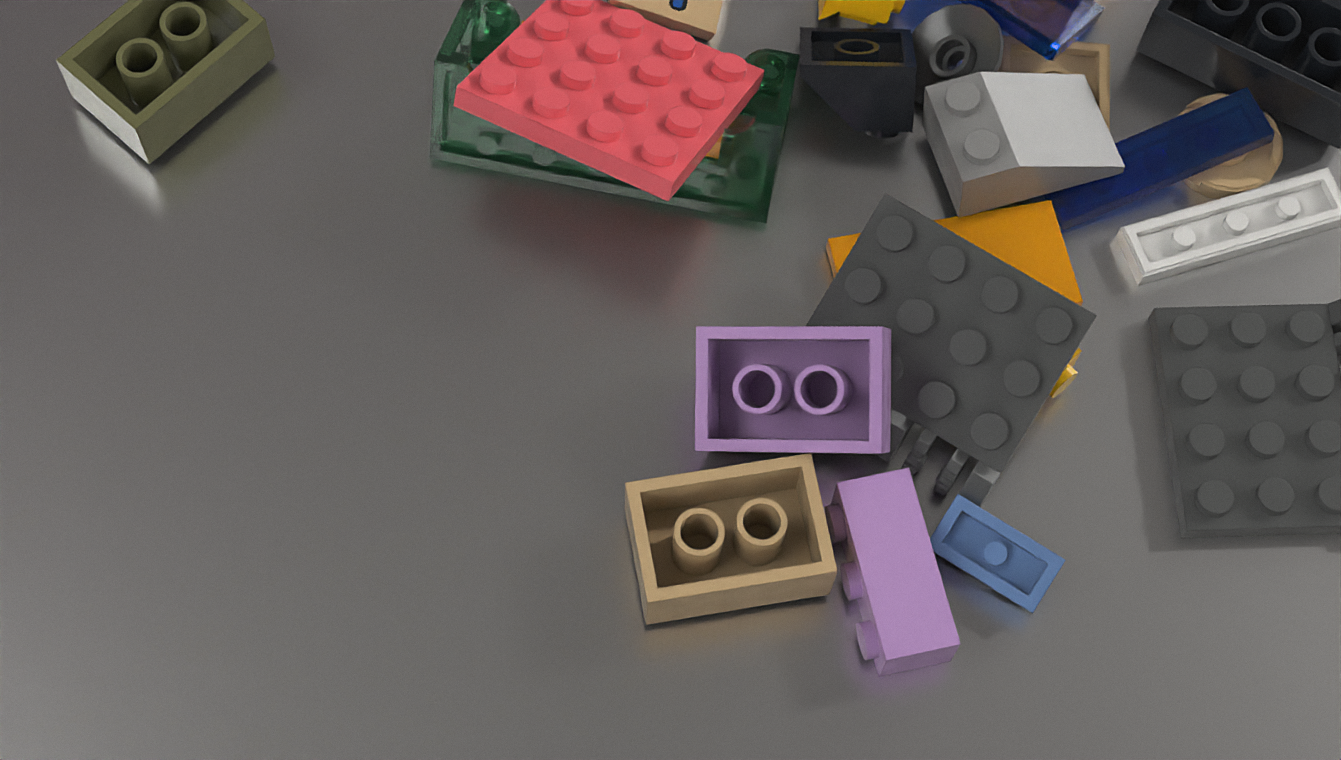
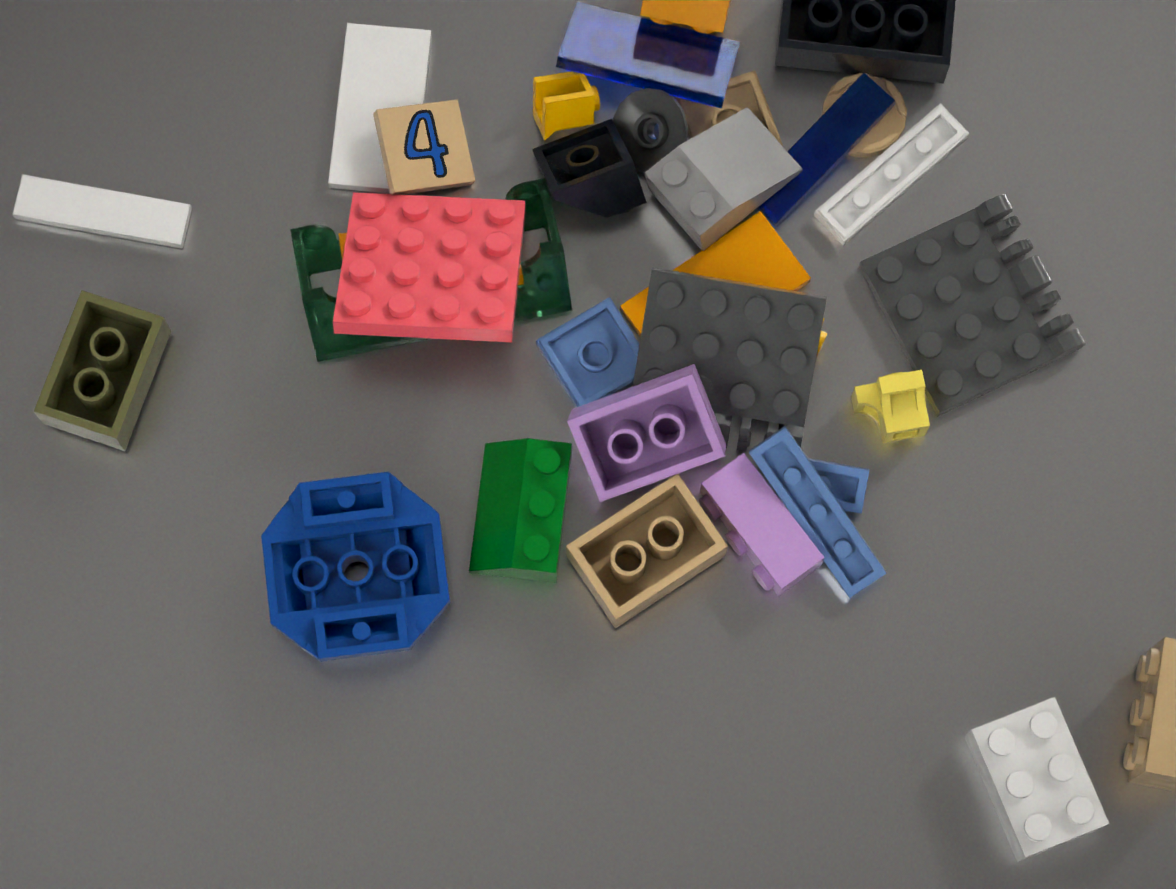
camera: 20 degrees left, 10 degrees up
none -> blue piece [261,472,450,662]
none -> green slope [469,438,572,583]
none -> medium blue tile [536,297,640,408]
none -> medium blue plate [749,426,886,598]
none -> light yellow brick [851,369,930,443]

